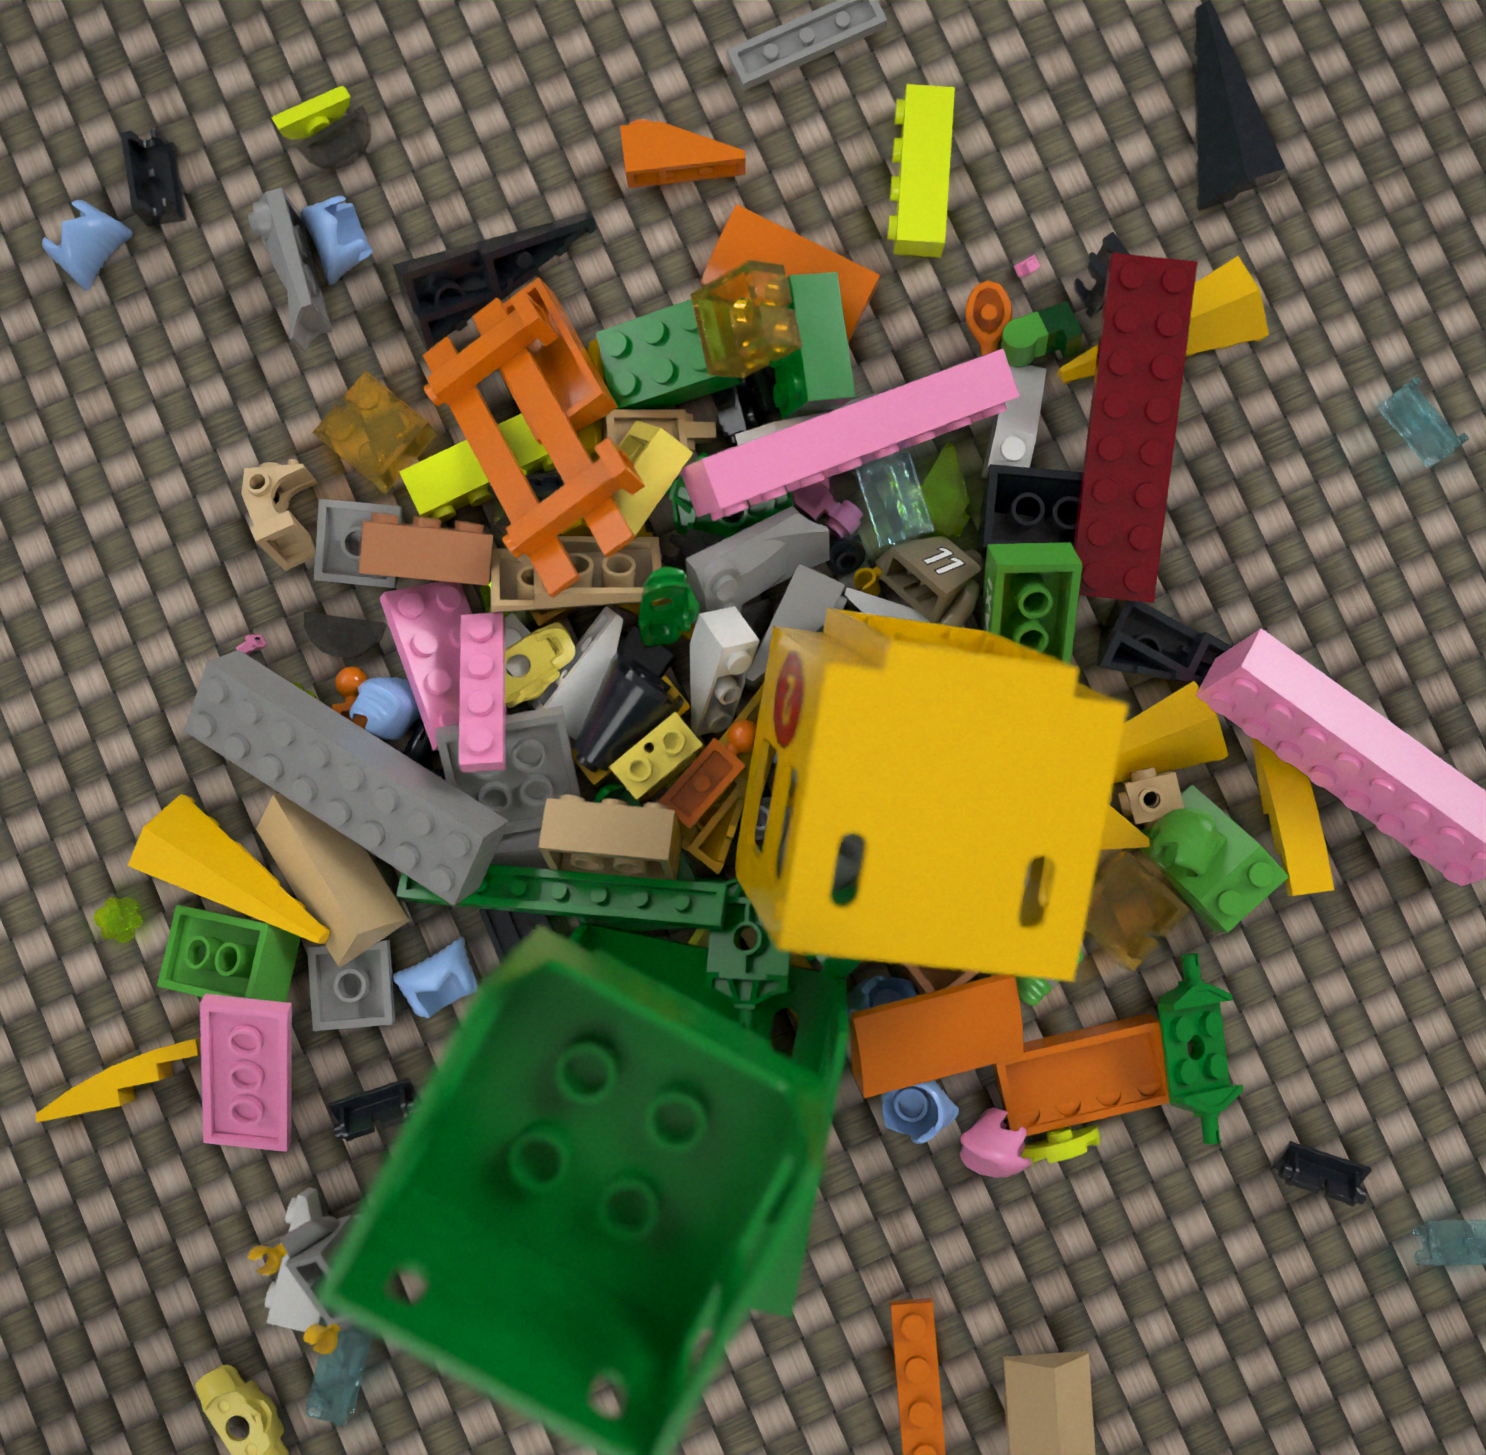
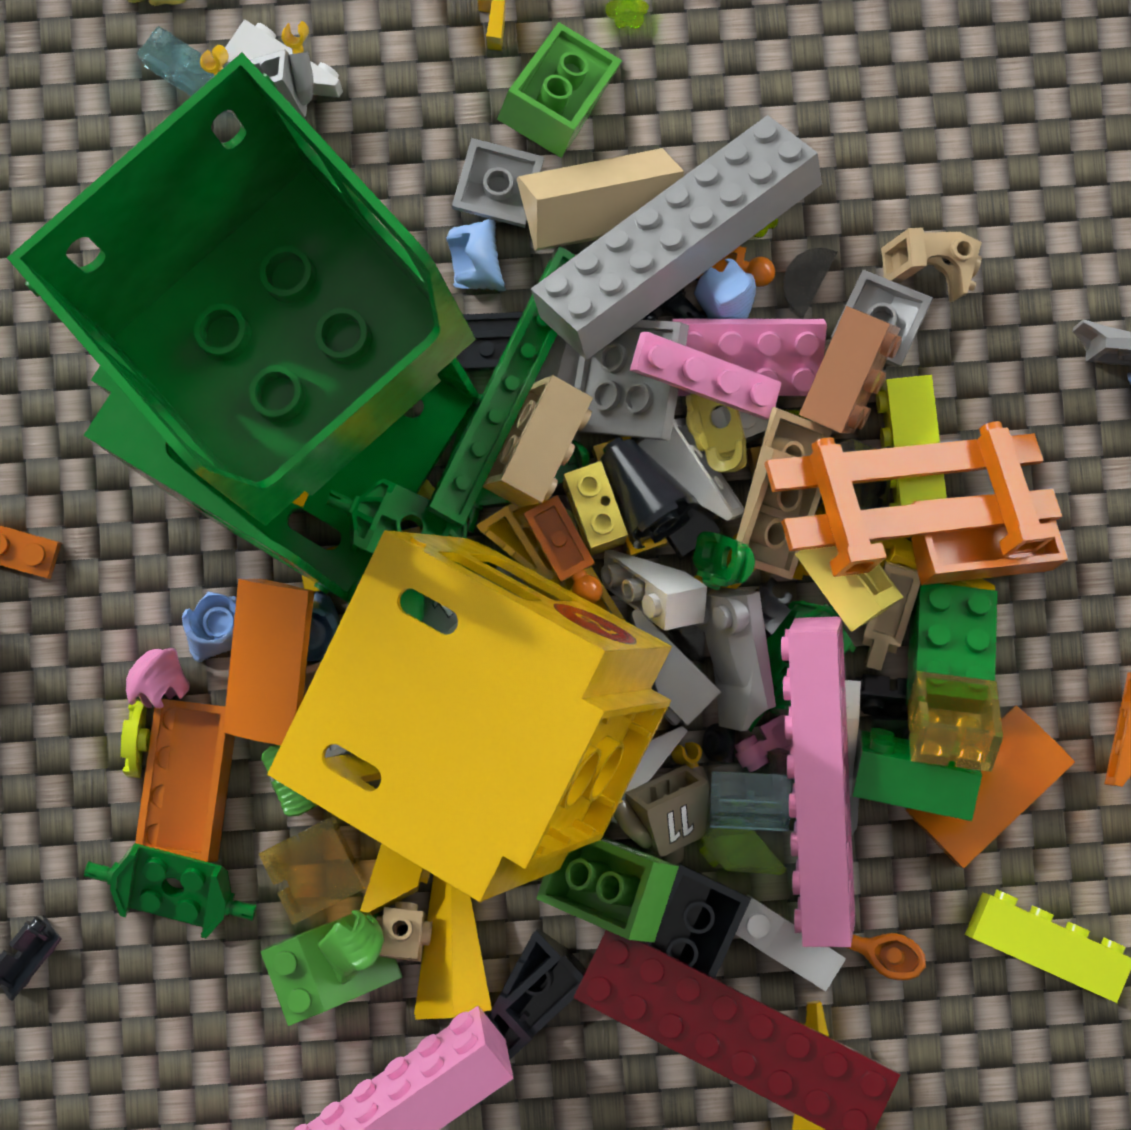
camera: 105 degrees right, 0 degrees up
yellow wedge [128,794,331,944] -> none
bright pink plate [200,994,292,1152] -> none
bright pink piece [236,634,267,655] -> none
clear yellow piece [312,371,437,495] -> none
black hinge [328,1077,421,1142] -> none
black wedge [393,212,596,351] -> none
leg [1001,301,1083,367] -> none
bright pink piece [1013,255,1041,277] -> none
black hinge [1073,232,1130,318] -> none
yellow slope [1251,738,1334,896] -> none

